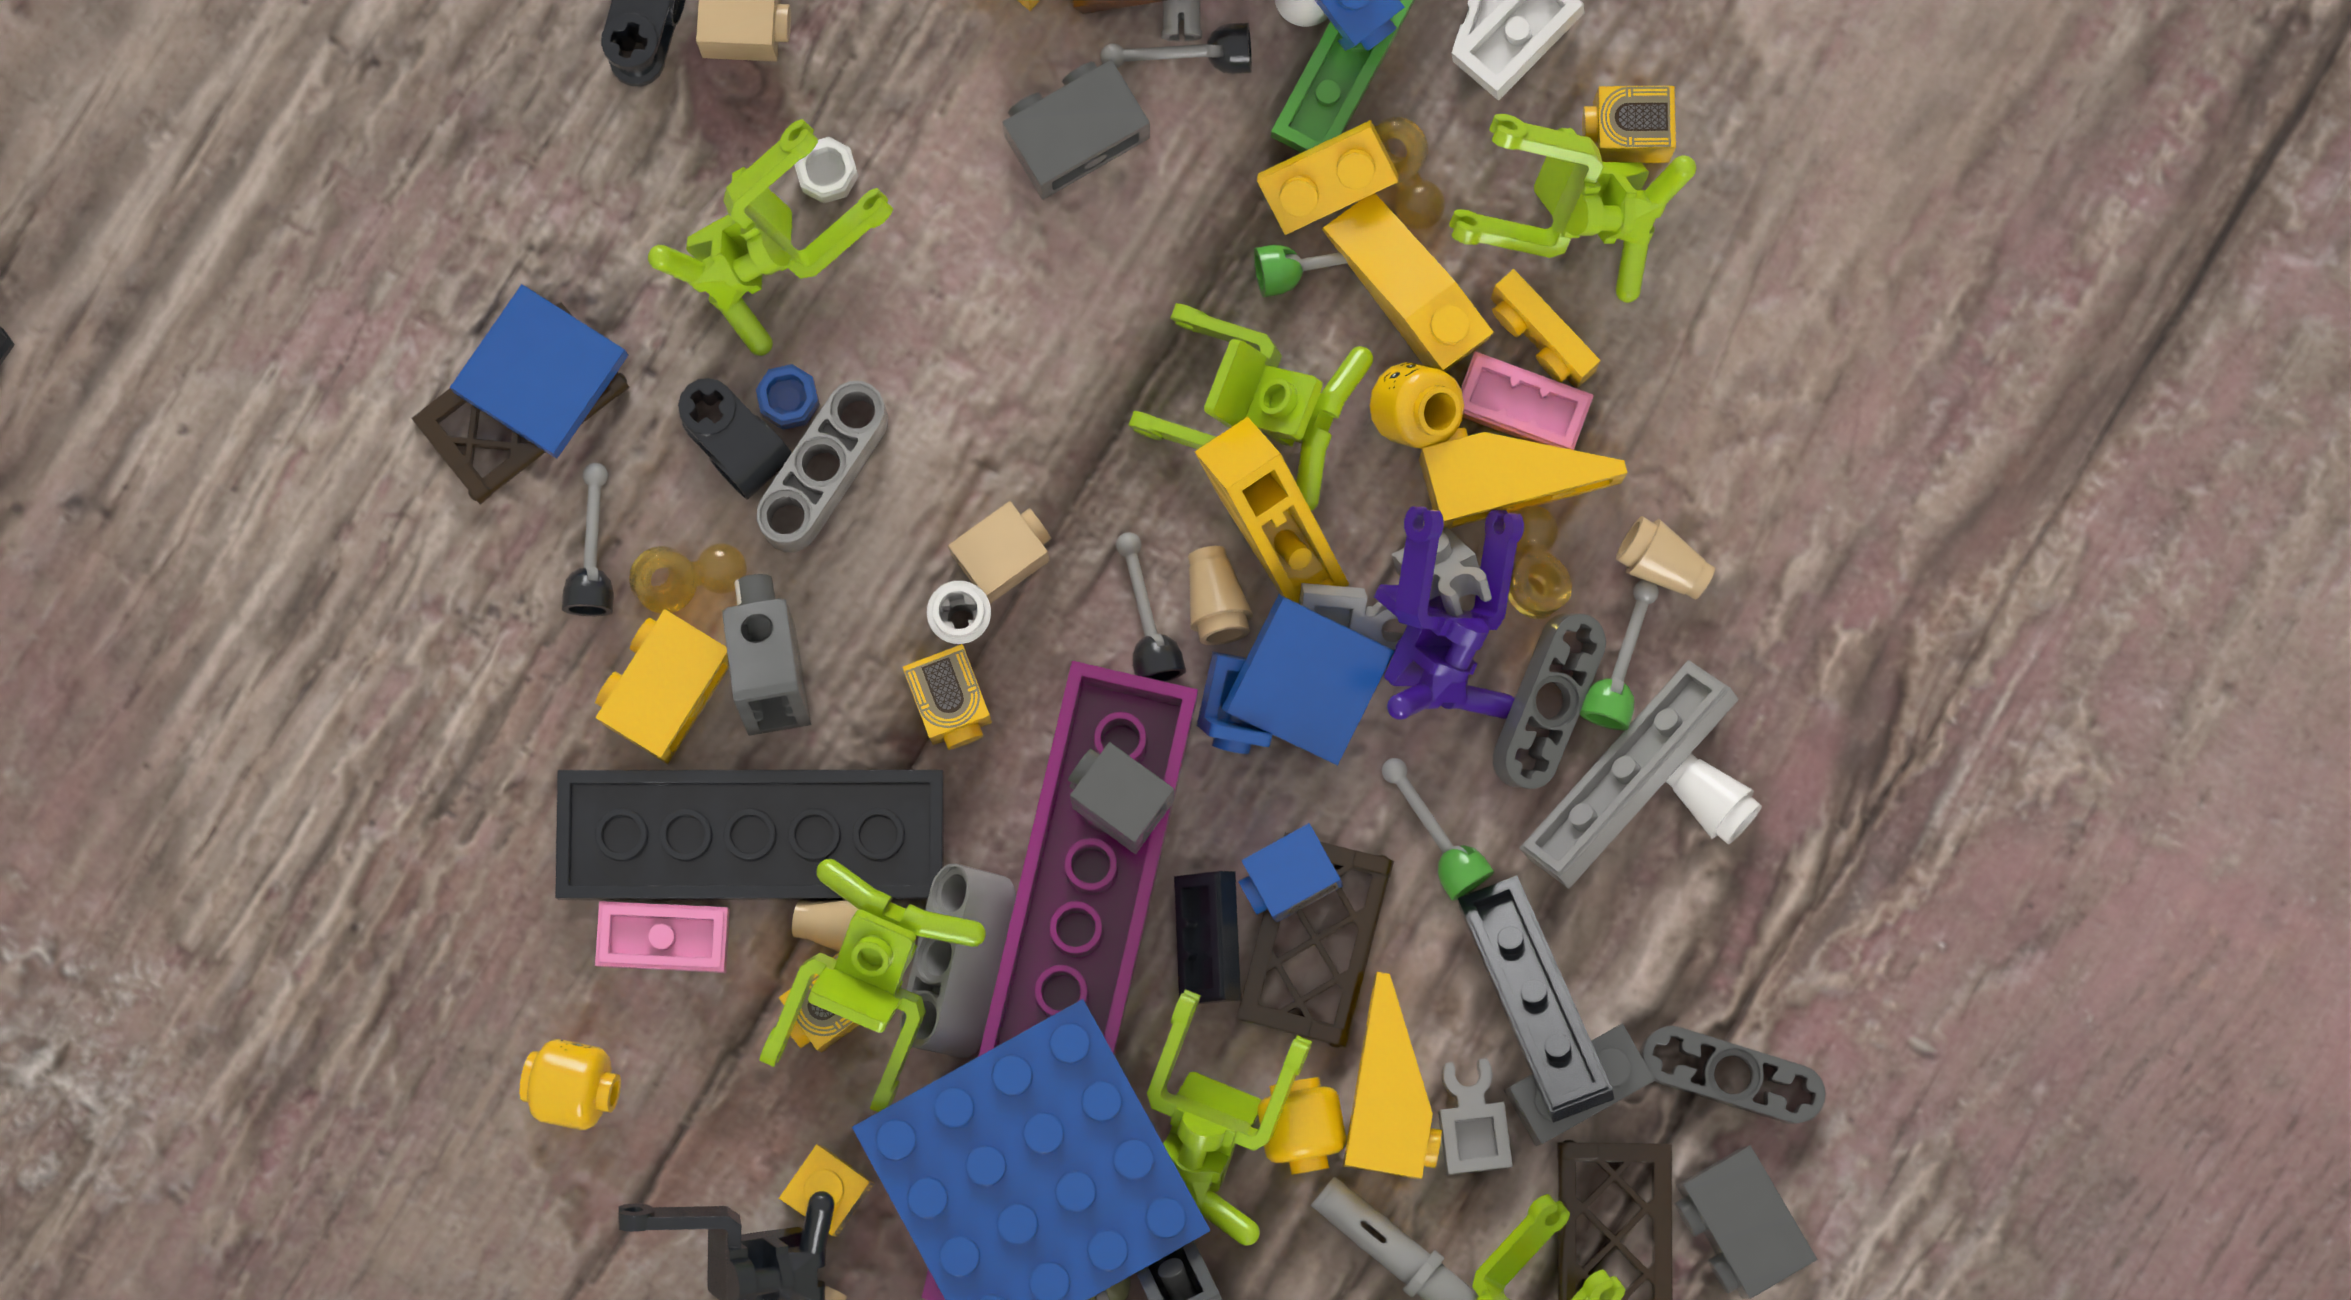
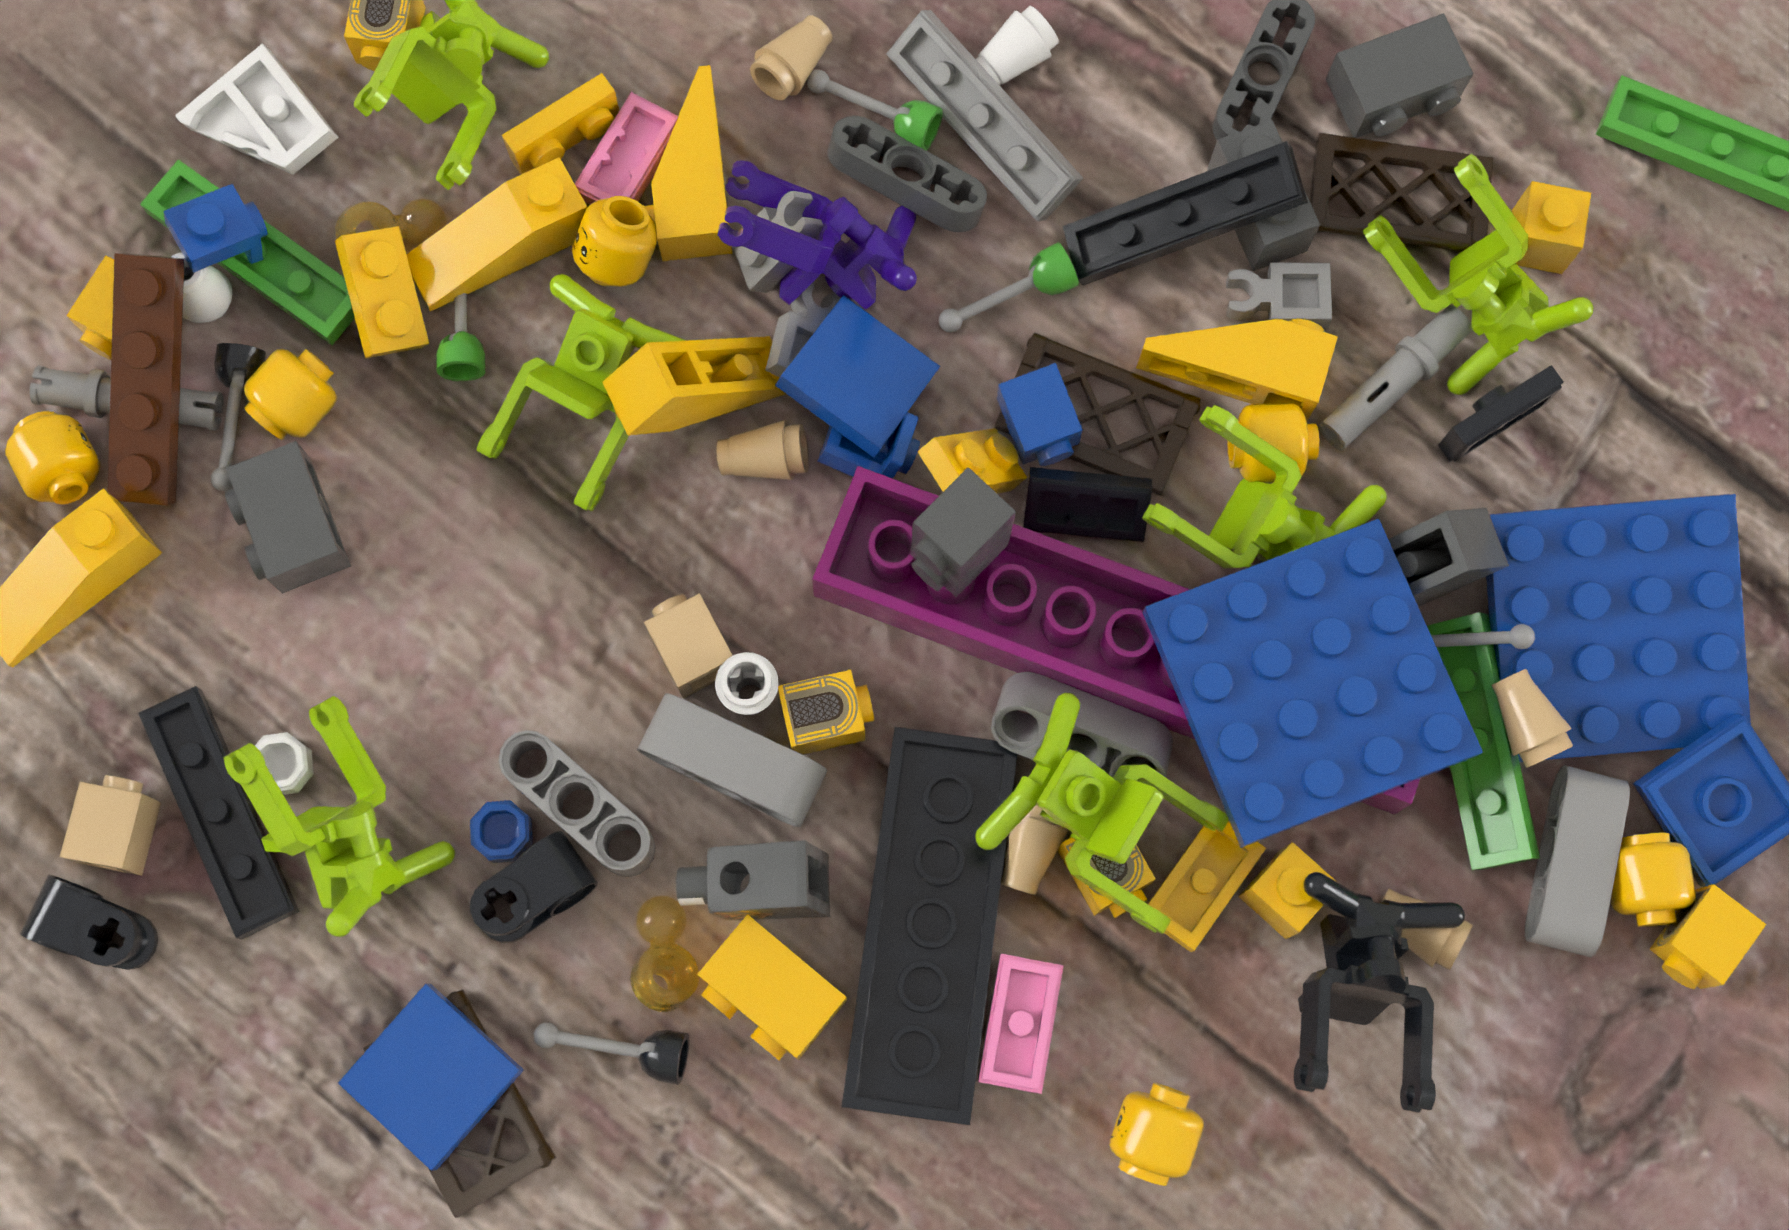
camera: 85 degrees left, 5 degrees down
hinge [1116,532,1186,682] -> none
clear yellow plate [1508,505,1572,619] -> none
none -> black tile [138,686,300,940]
none -> yellow head [244,349,337,440]
none -> light grey beam [637,693,828,827]
none -> yellow plate [917,428,1027,494]
none -> yellow plate [1147,821,1266,952]

